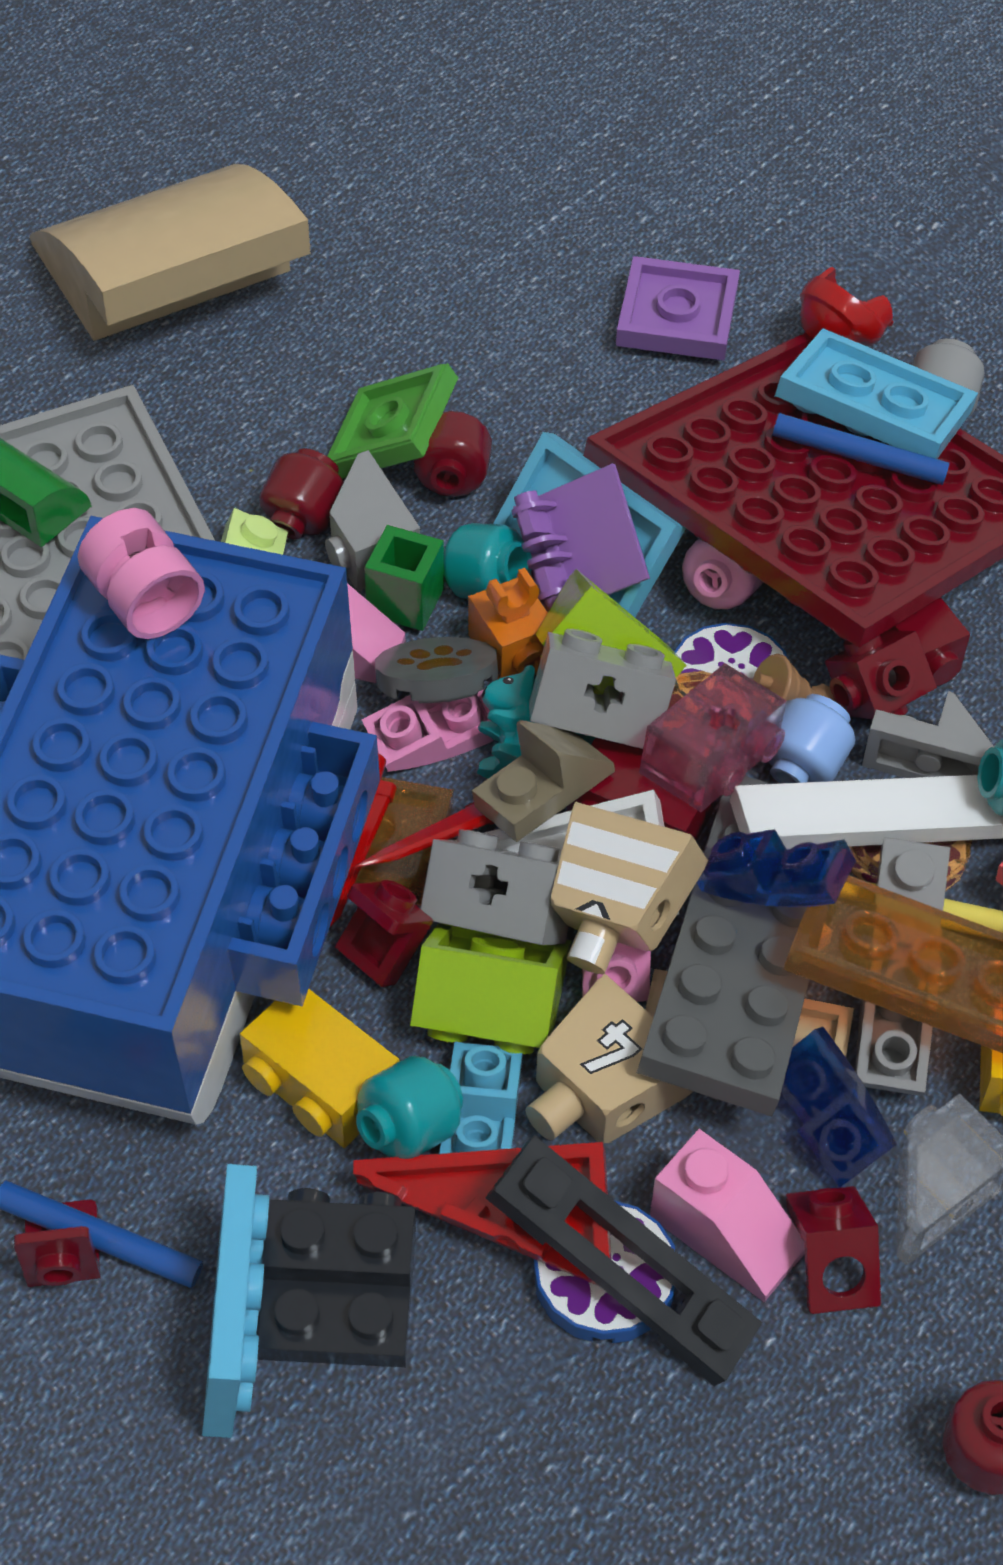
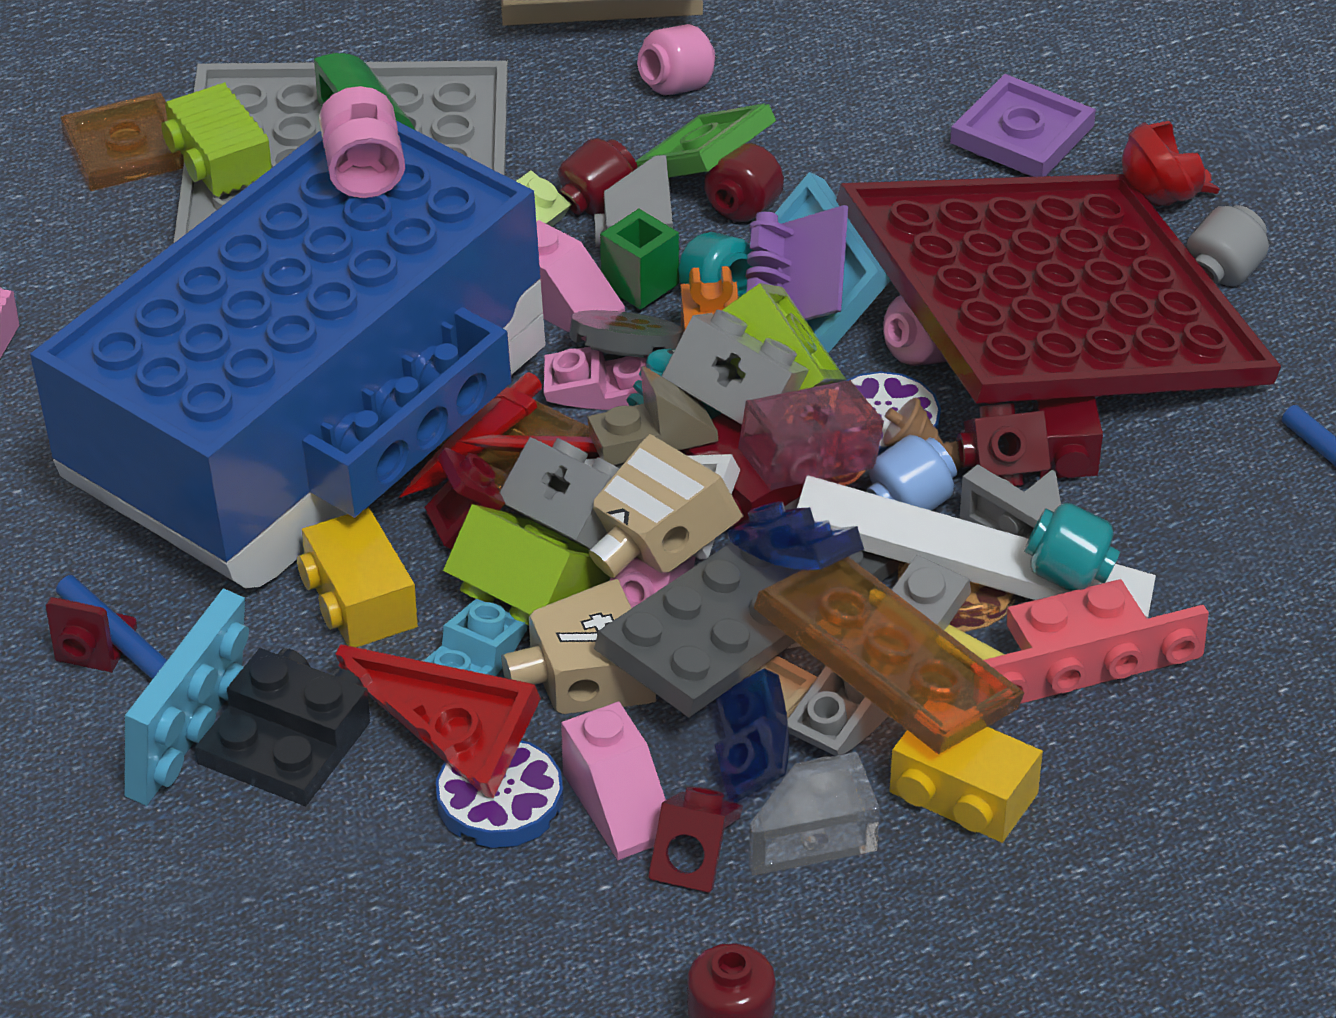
camera: 25 degrees right, 10 degrees down
teal head [356,1056,463,1159] -> none
black container [485,1135,763,1386] -> none
blue bar [772,413,950,485] -> none
medium azure plate [775,329,978,459] -> none
none -> bright pink head [637,24,715,95]

